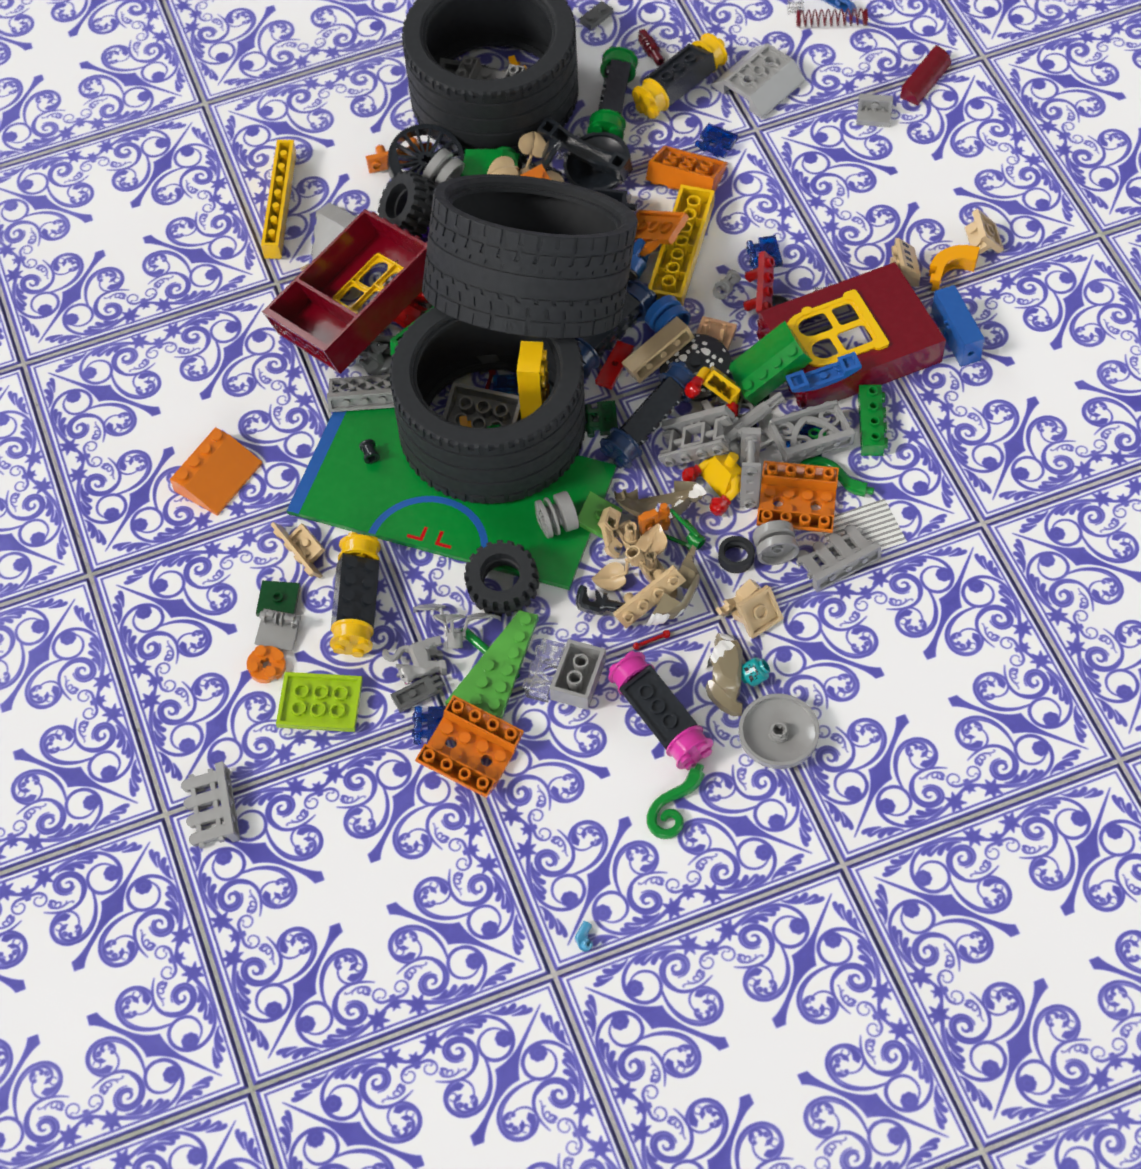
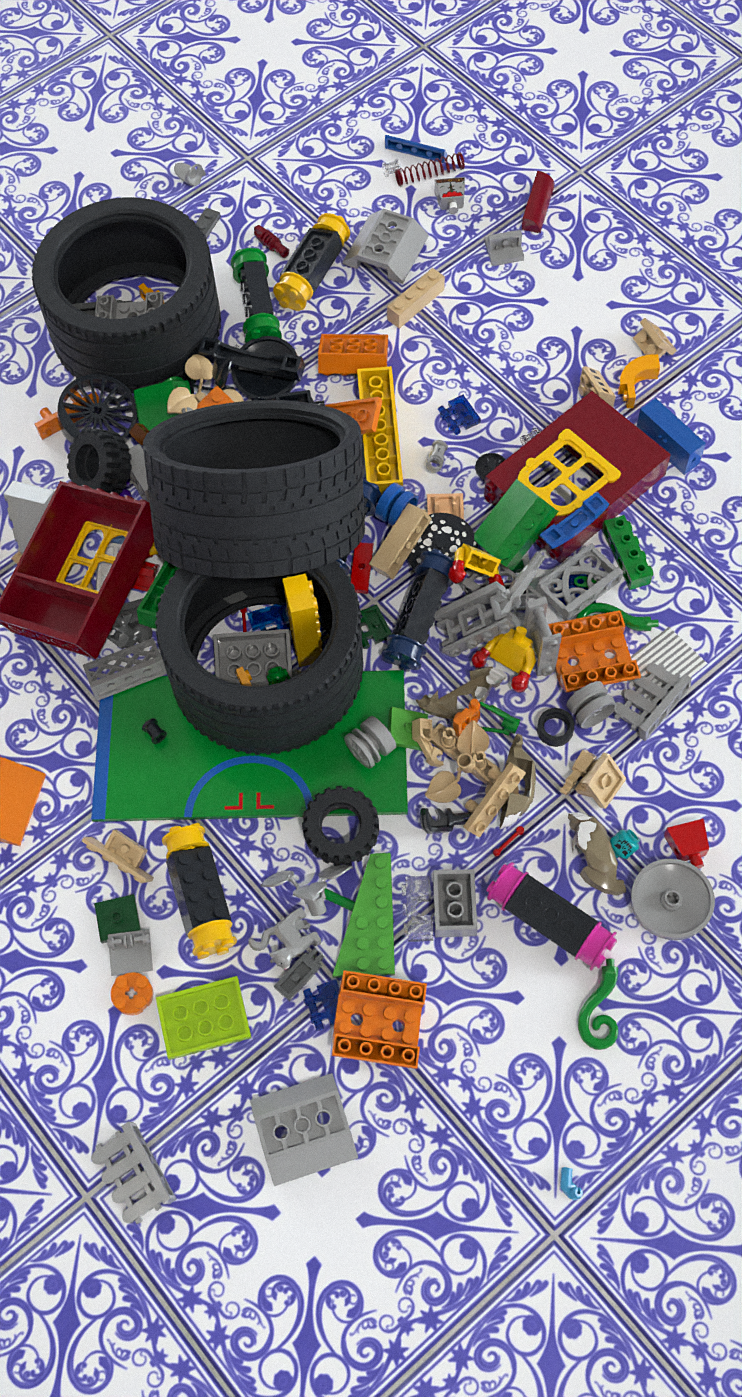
camera: 20 degrees left, 5 degrees up
light grey wheel [422,148,465,187] -> none
clear blue plate [695,123,738,159] -> none
red plate [743,251,775,314] -> none
none -> light grey slope [250,1073,358,1186]
none -> tan brick [387,268,445,329]
none -> light grey torso [434,177,465,214]
none -> red torso [664,819,709,869]

